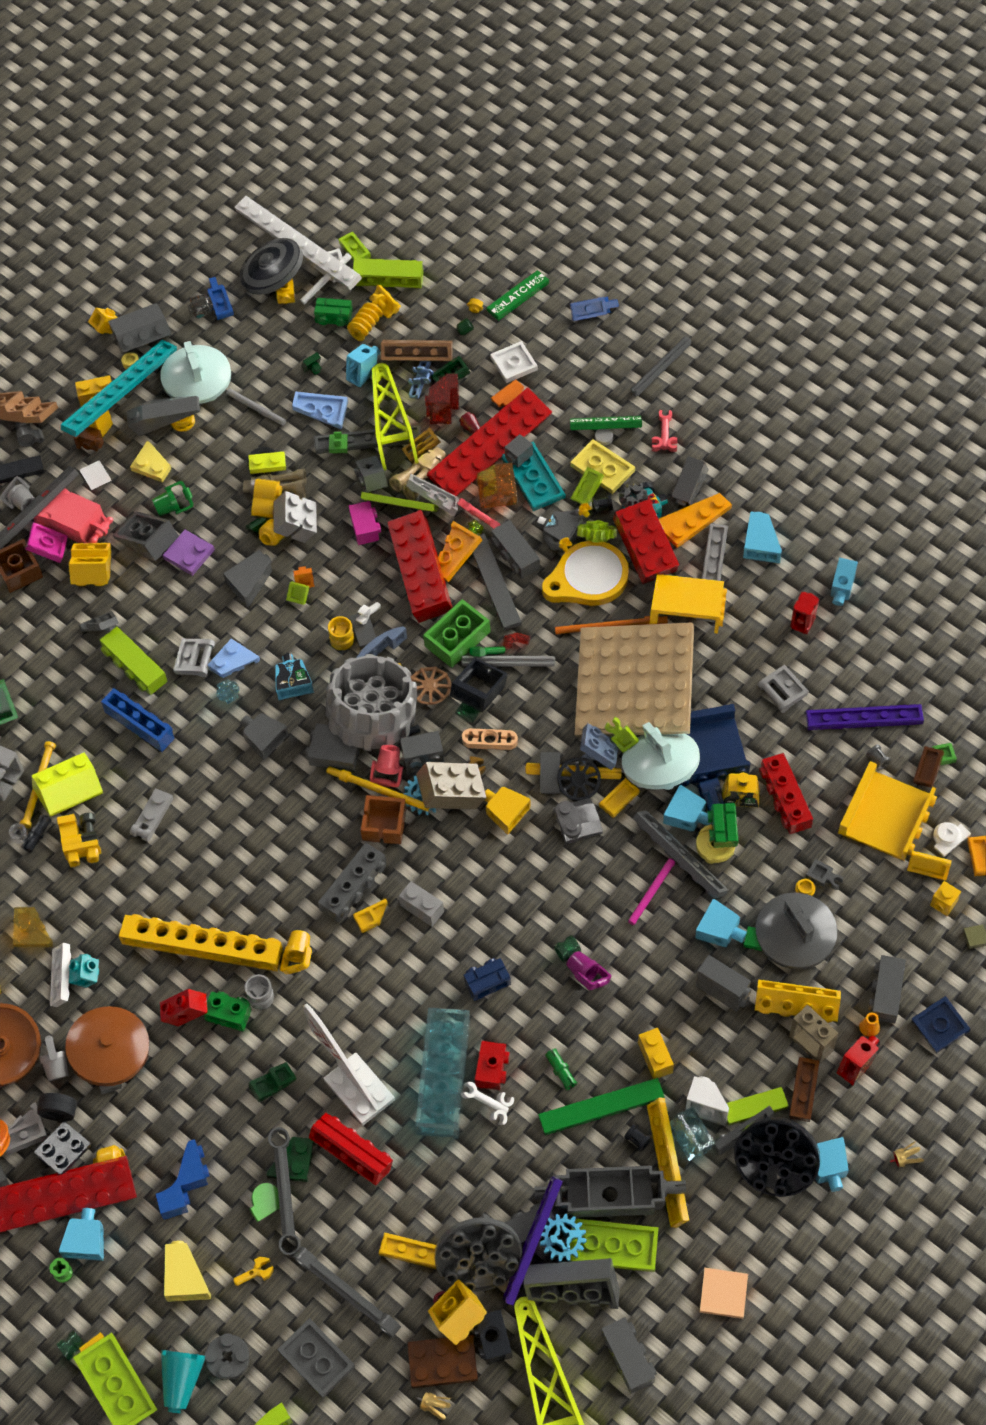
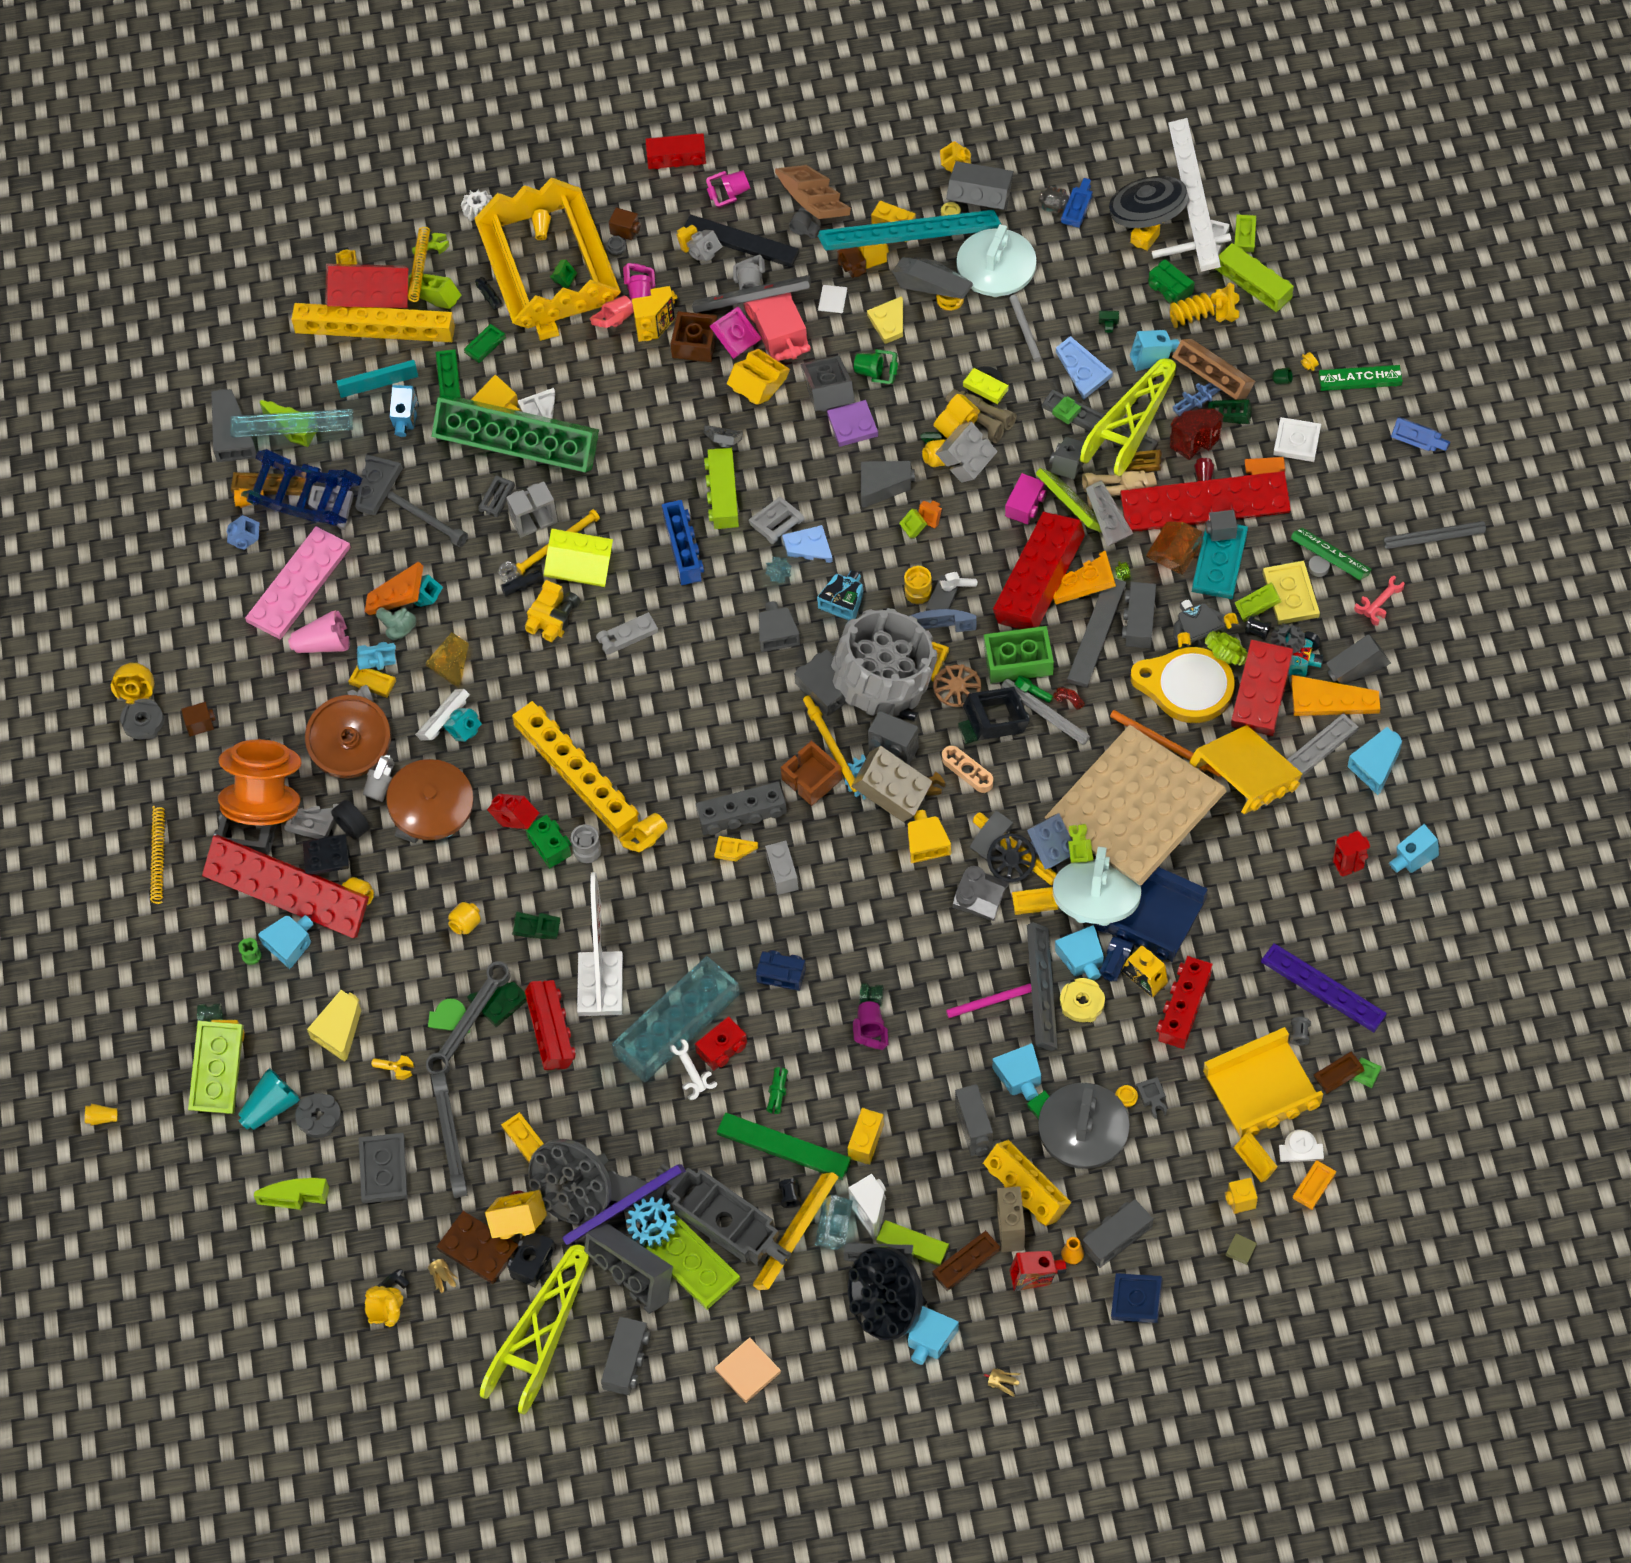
camera: 40 degrees right, 0 degrees up
blue arch [156,1139,210,1220] -> none
coral piece [370,745,403,788] -> none
coral bar [457,498,500,529] -> none
green brick [707,803,739,848] -> none
light grey plate [757,664,809,713] -> none
none -> yellow head [448,902,481,935]

